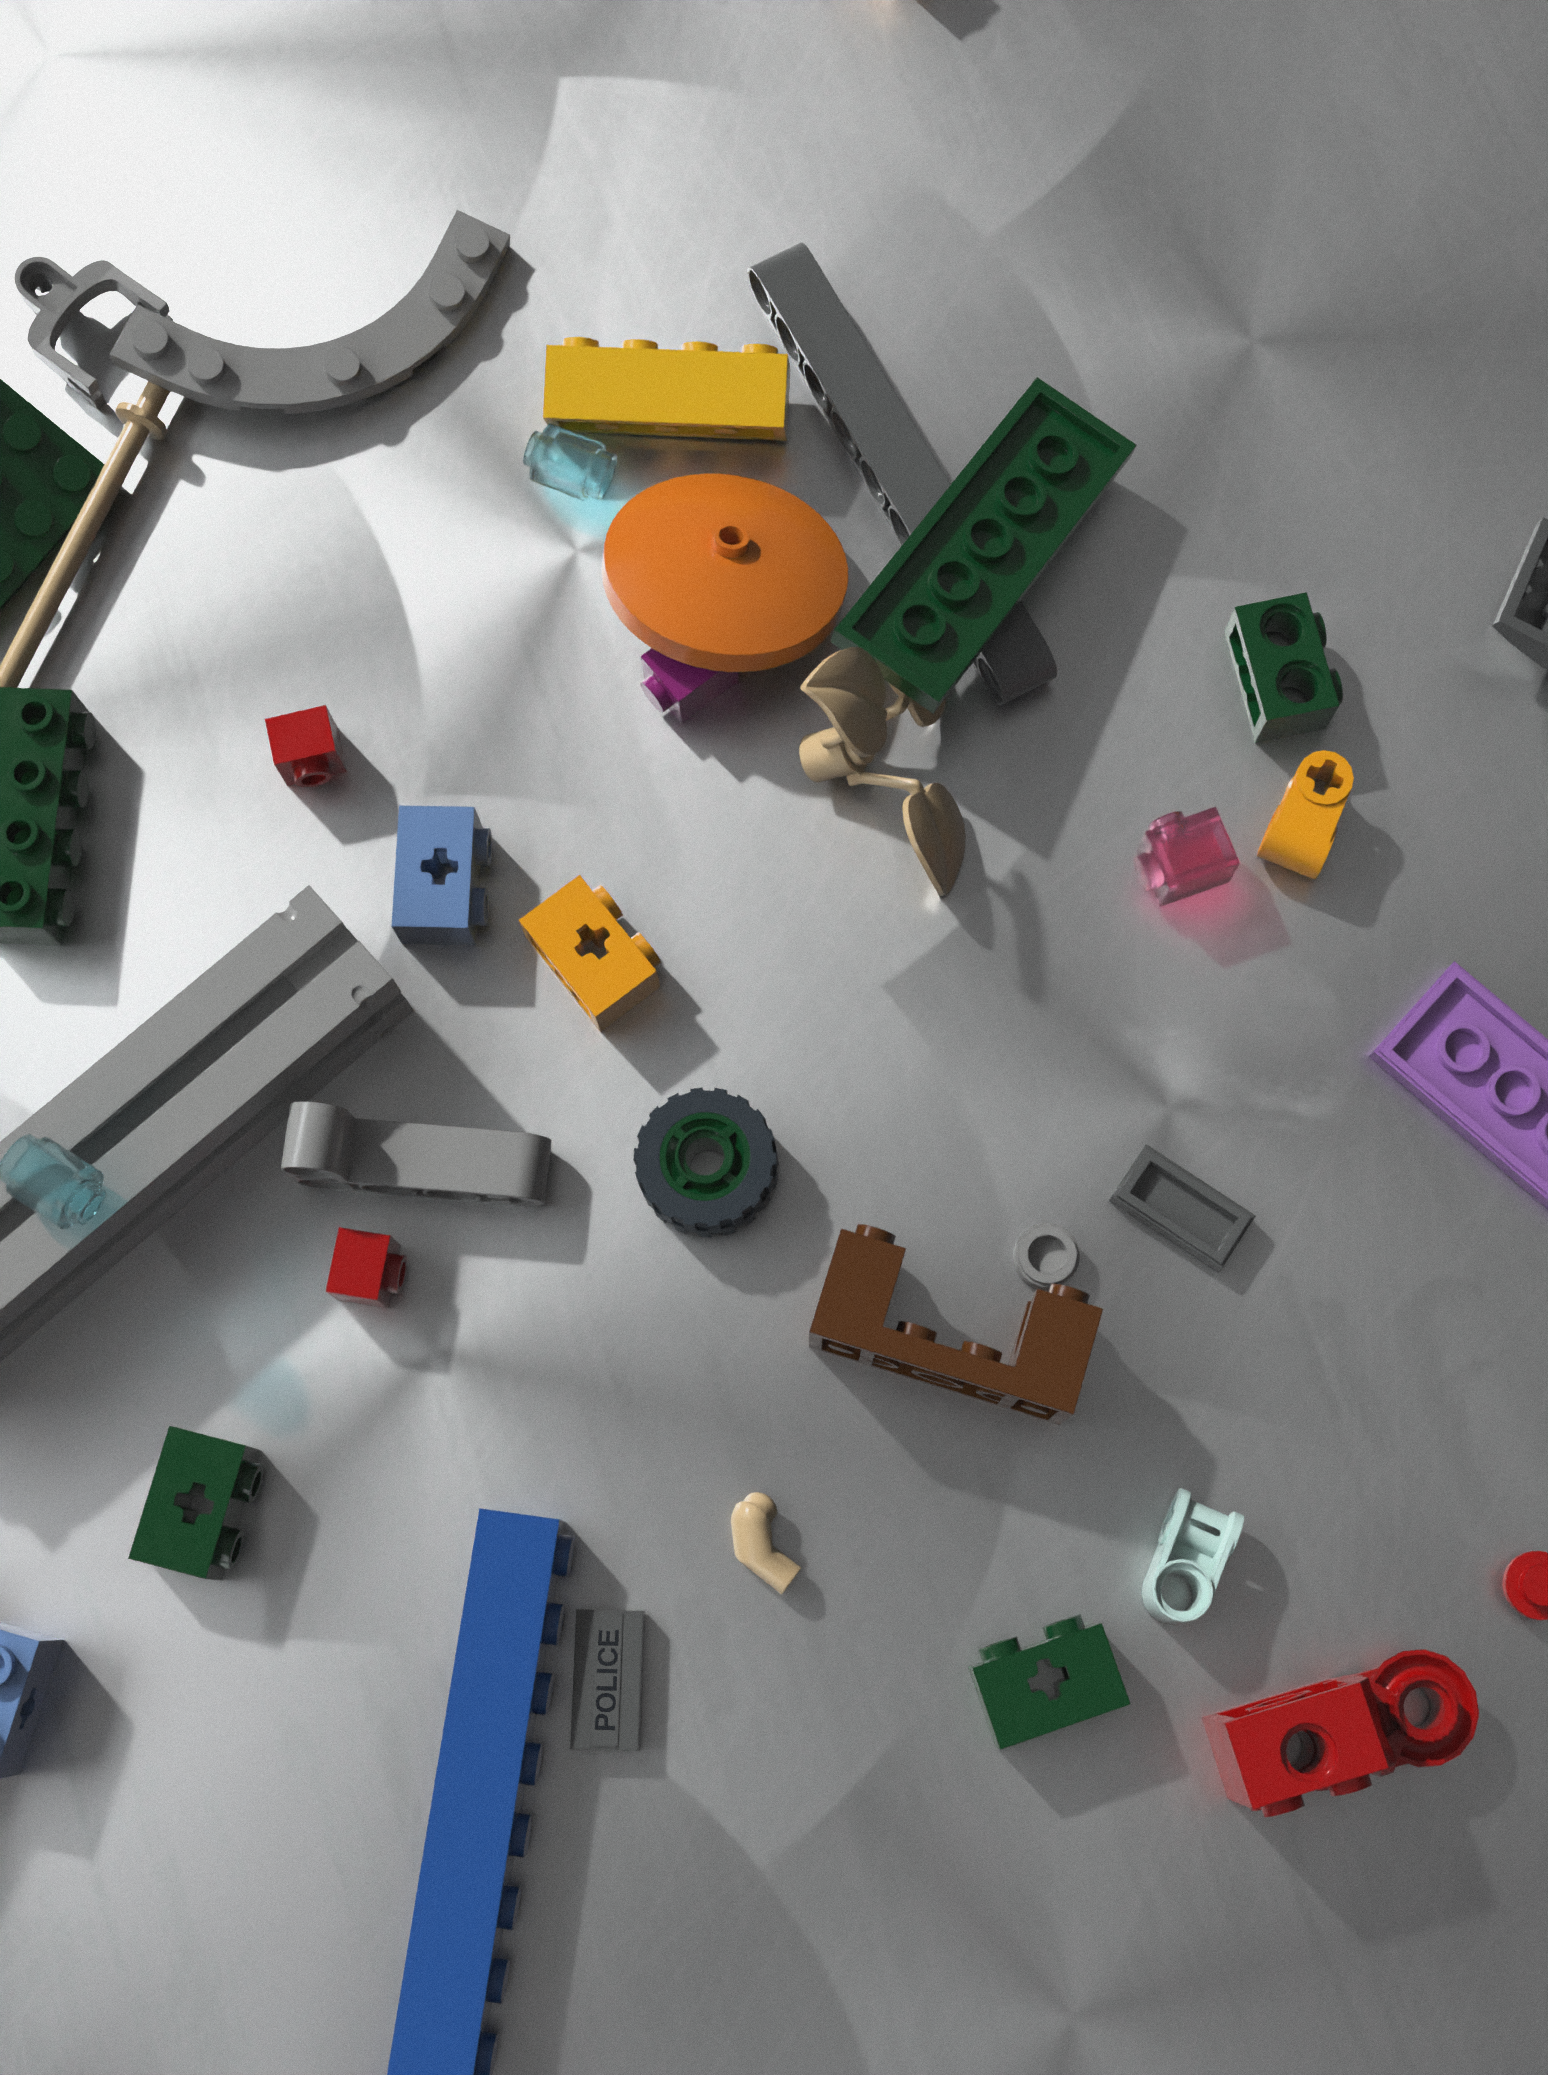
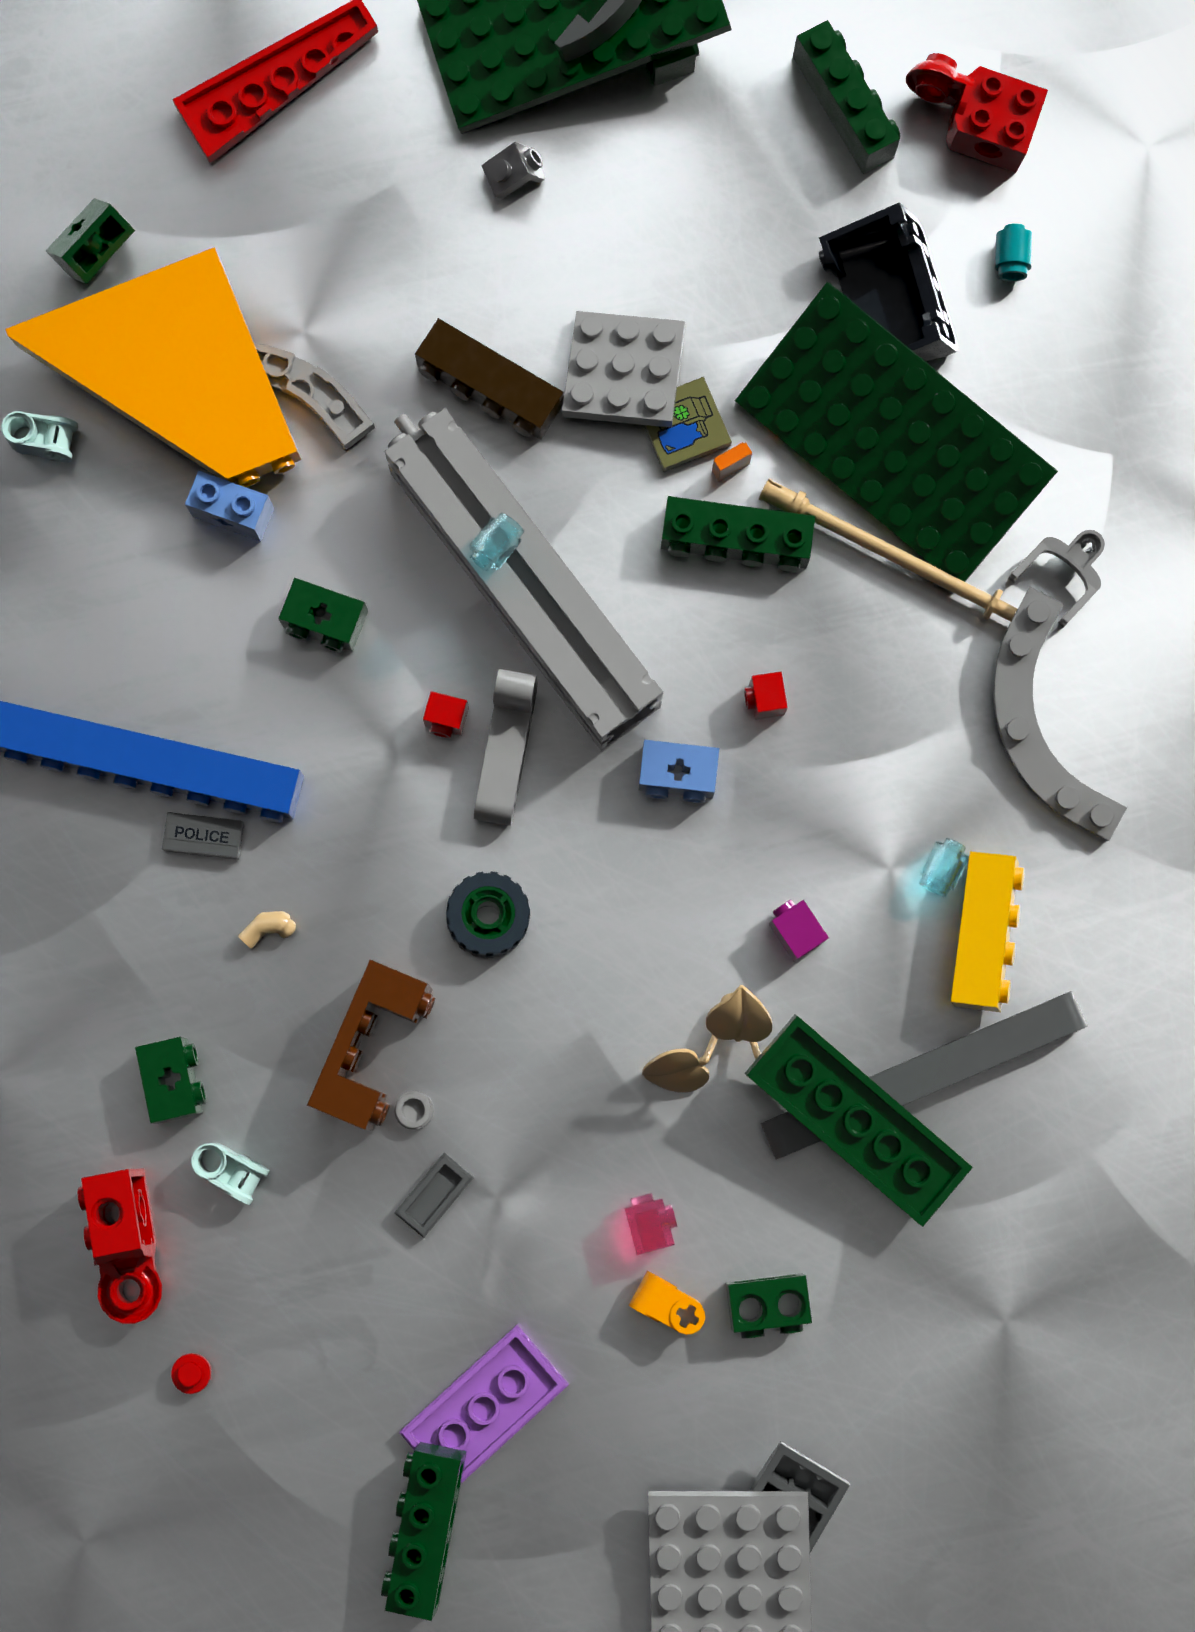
camera: 90 degrees right, 5 degrees up
light orange brick [519,875,661,1032] -> none
orange dish [602,473,848,672] -> none

